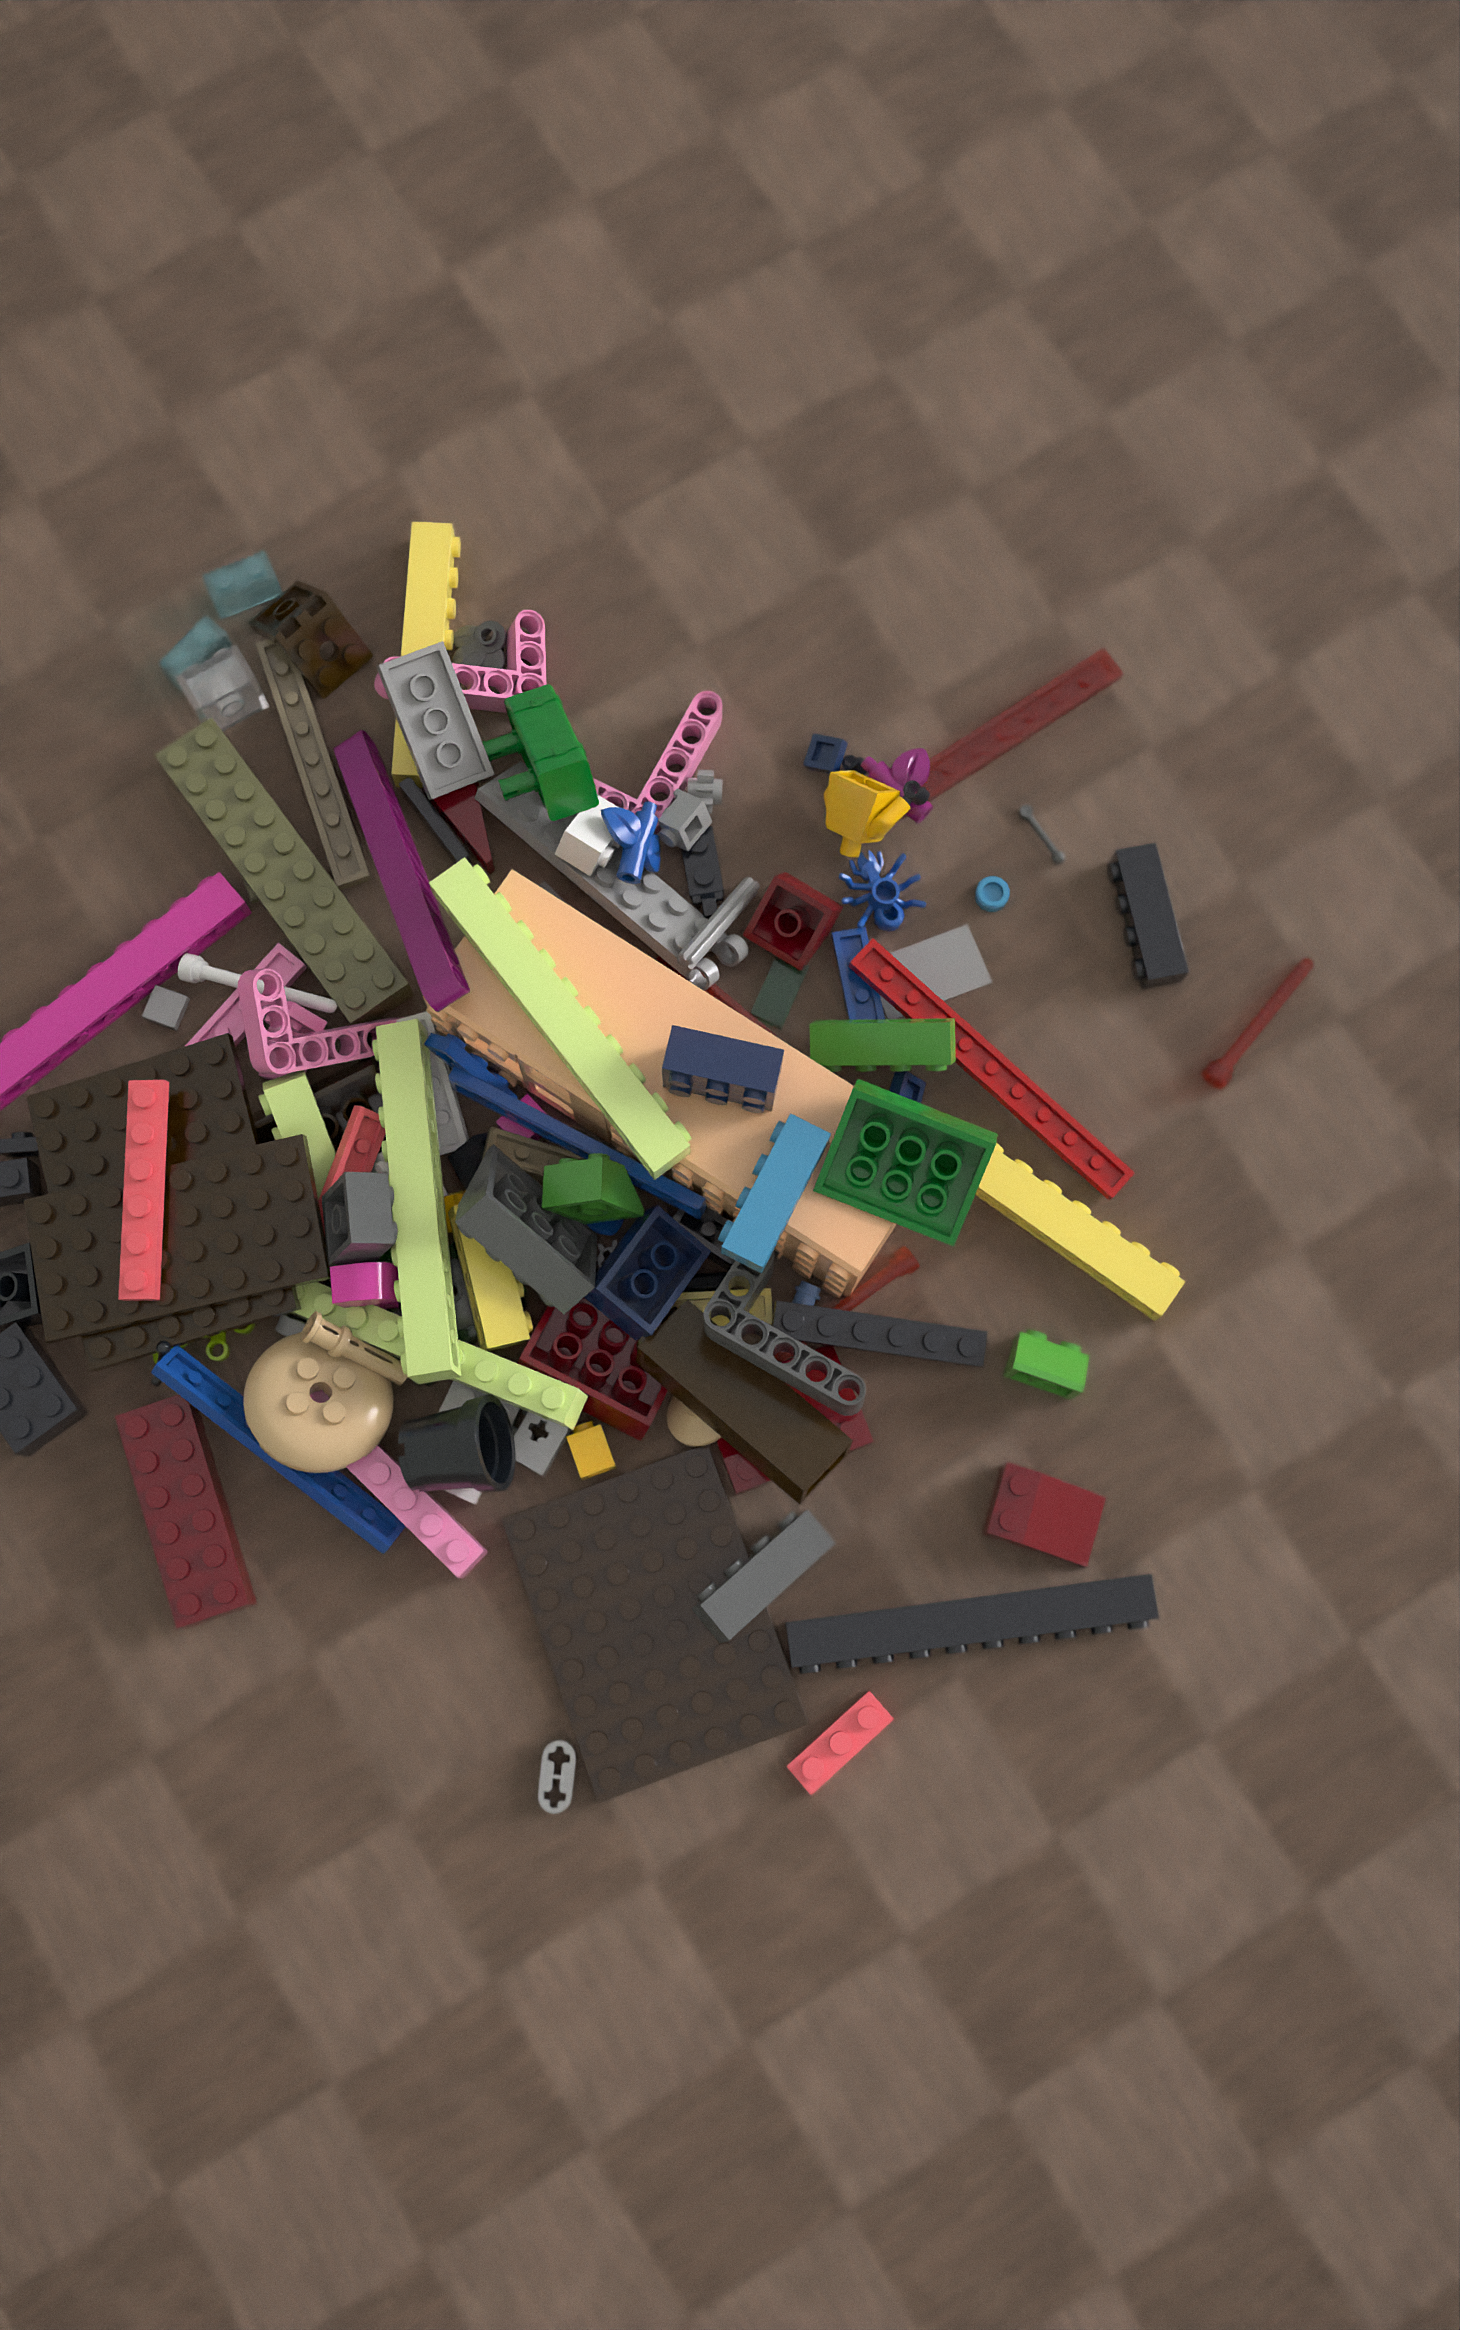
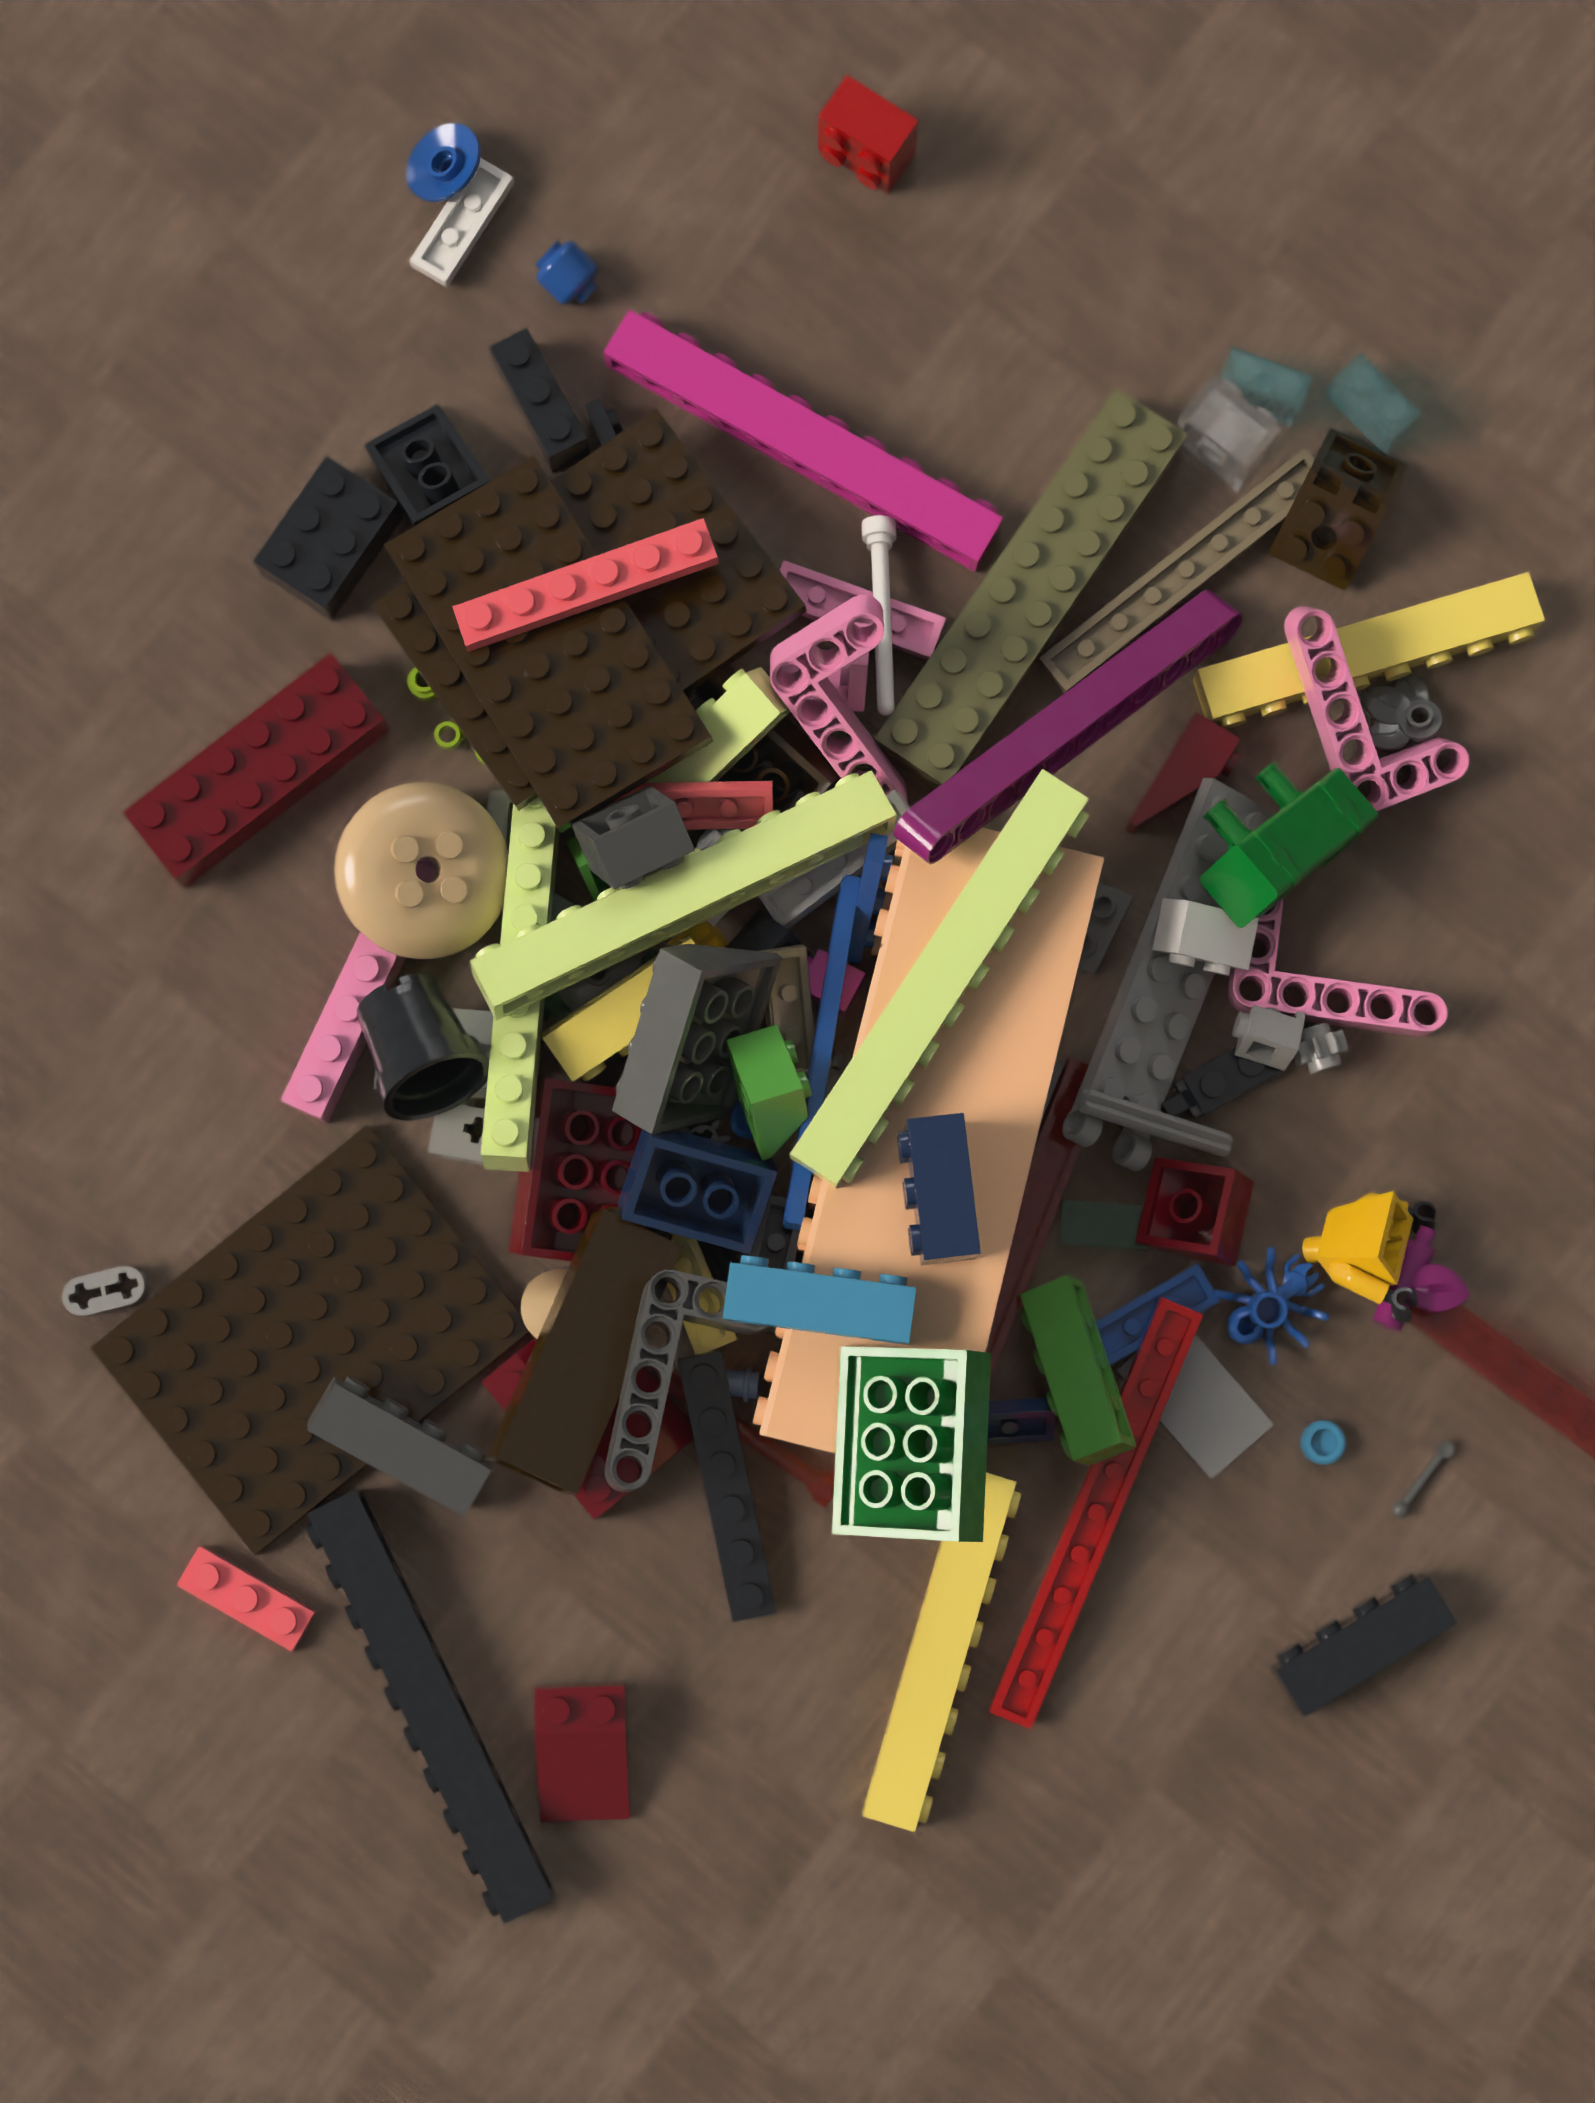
camera: 75 degrees right, 5 degrees up
light grey tile [142,985,190,1031] -> none
black hinge [151,1340,171,1387] -> none
blue plate [151,1346,406,1555] -> none
tan pin [300,1311,407,1386] -> none
dark pink brick [330,1262,399,1309] -> none
light grey plate [376,641,495,800] -> none
black tile [399,777,472,865] -> none
yellow brick [566,1421,616,1481] -> none
blue plant [601,801,661,884] -> none
dark blue plate [803,733,848,774] -> none
bright green slope [1003,1329,1089,1400] -> none
clear red piece [1201,958,1314,1090] -> none

